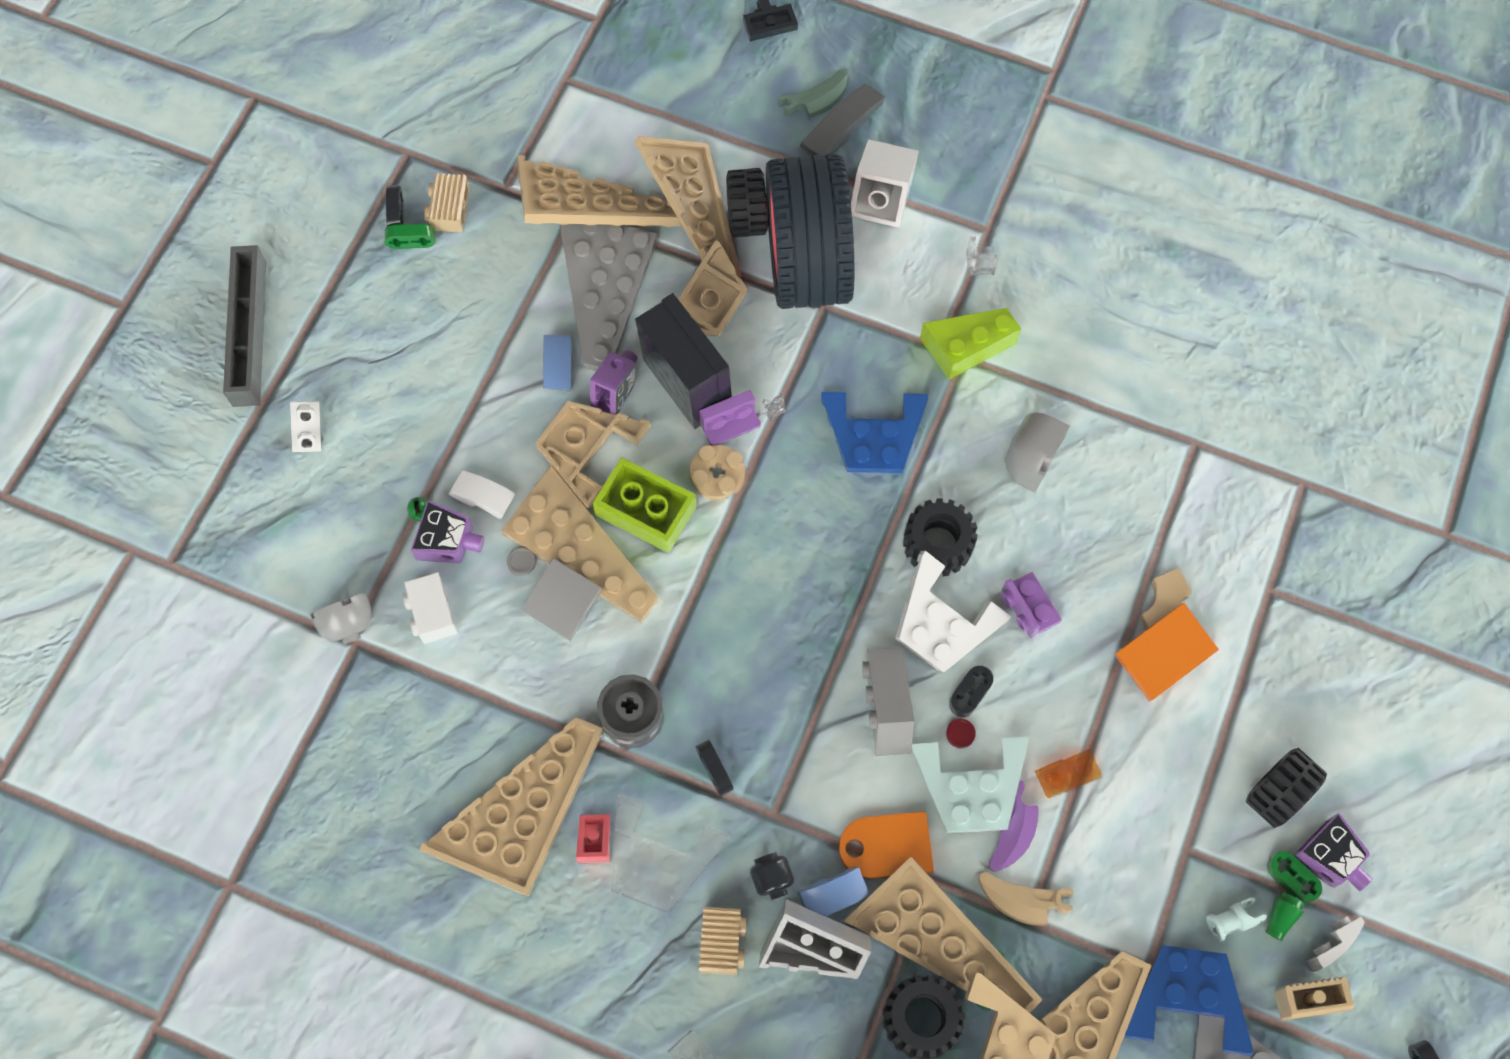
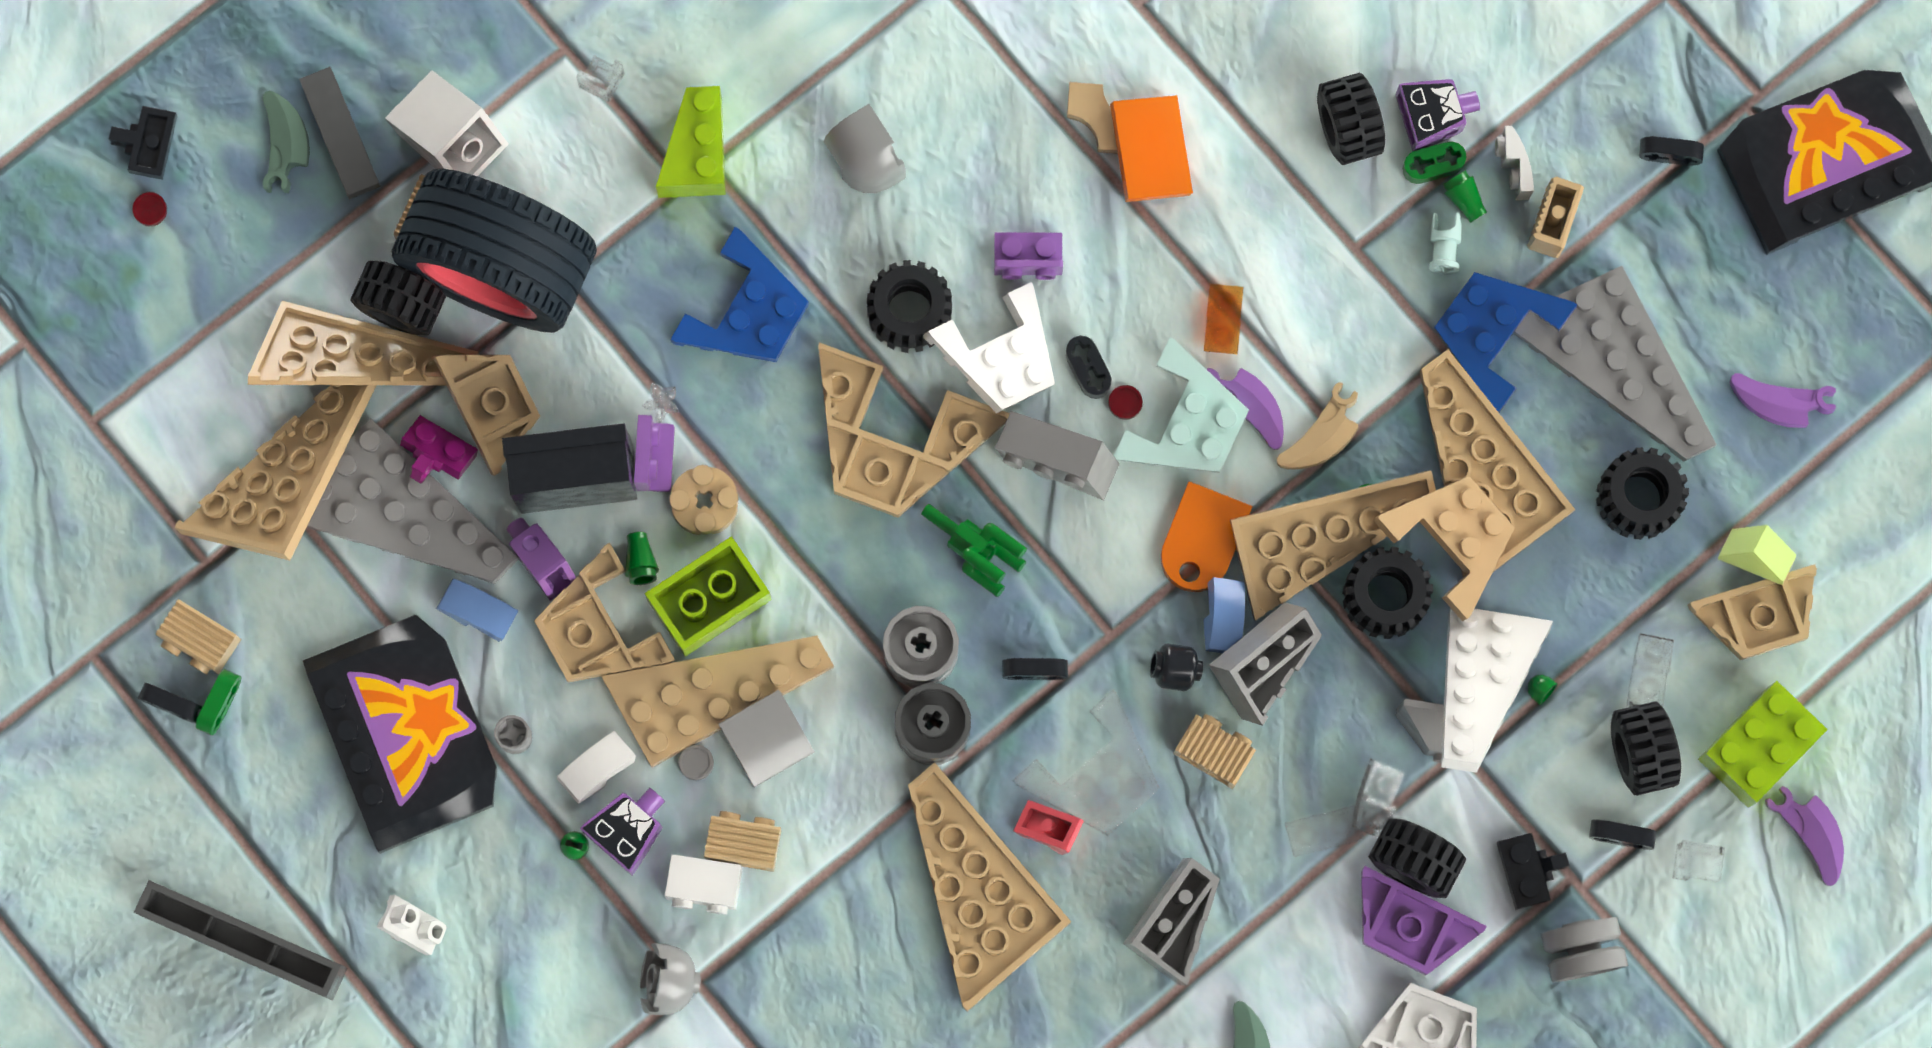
camera: 65 degrees left, 10 degrees up
none -> dark red piece [132,192,167,226]
none -> black slope [303,615,497,853]
none -> magenta hinge [400,415,478,484]
none -> light grey wheel [494,715,532,754]
none -> green cone [625,532,659,585]
none -> tan brick [704,811,781,872]
none -> tan wing [818,342,1010,518]
none -> light grey wheel [883,606,959,688]
none -> green plant [921,504,1027,597]
none -> light grey wedge [1123,858,1220,986]

